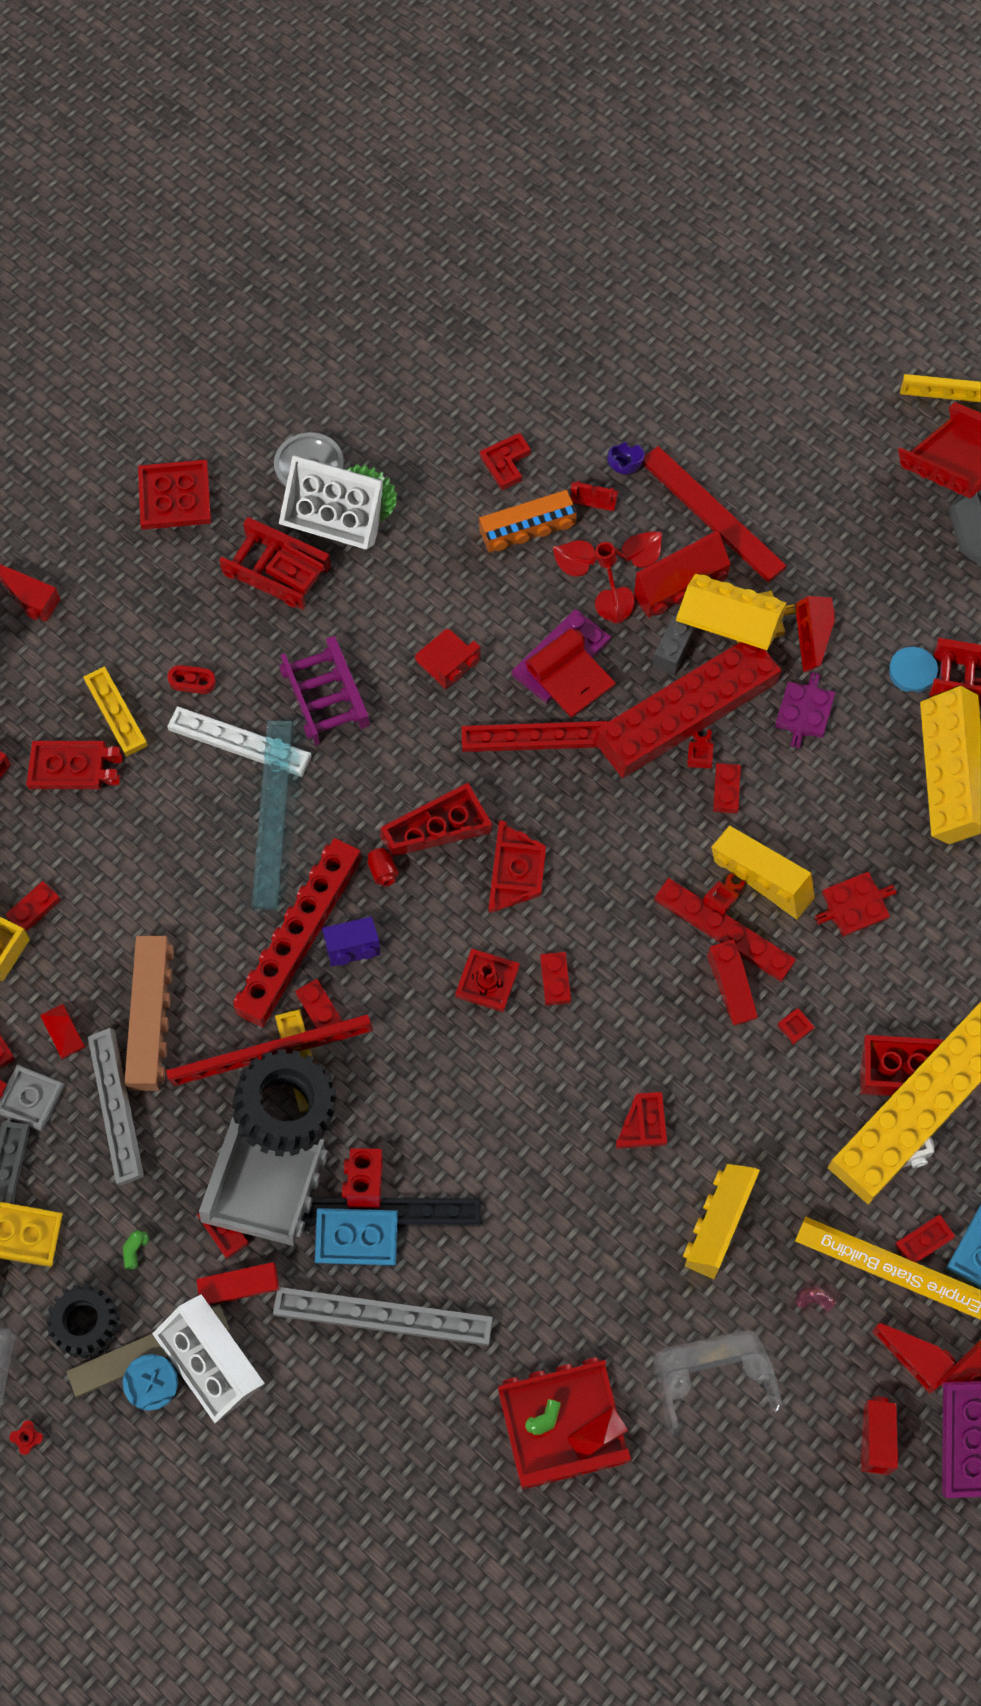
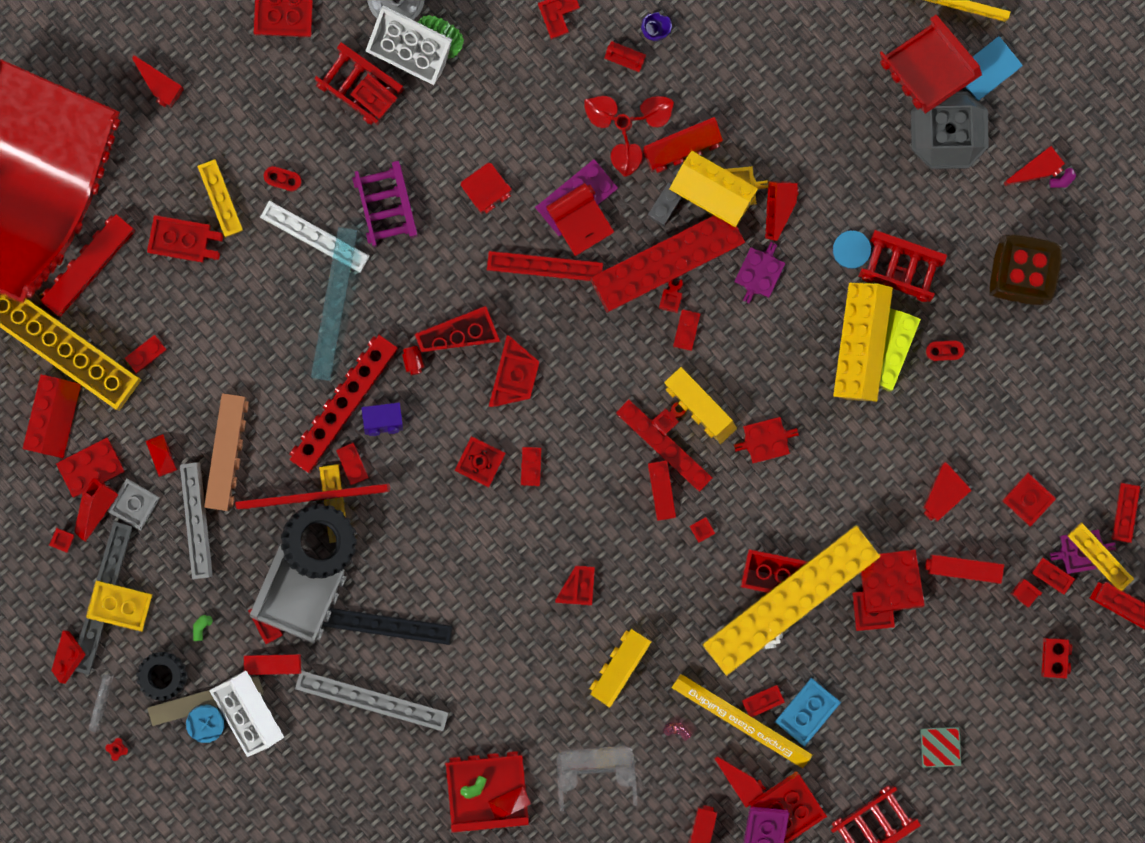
camera: 10 degrees right, 20 degrees up
dark azure tile [315,1208,398,1265] -> none
red brick [342,1148,383,1209] -> none
orange brick [479,490,577,552] -> none
red tile [642,446,787,583] -> none

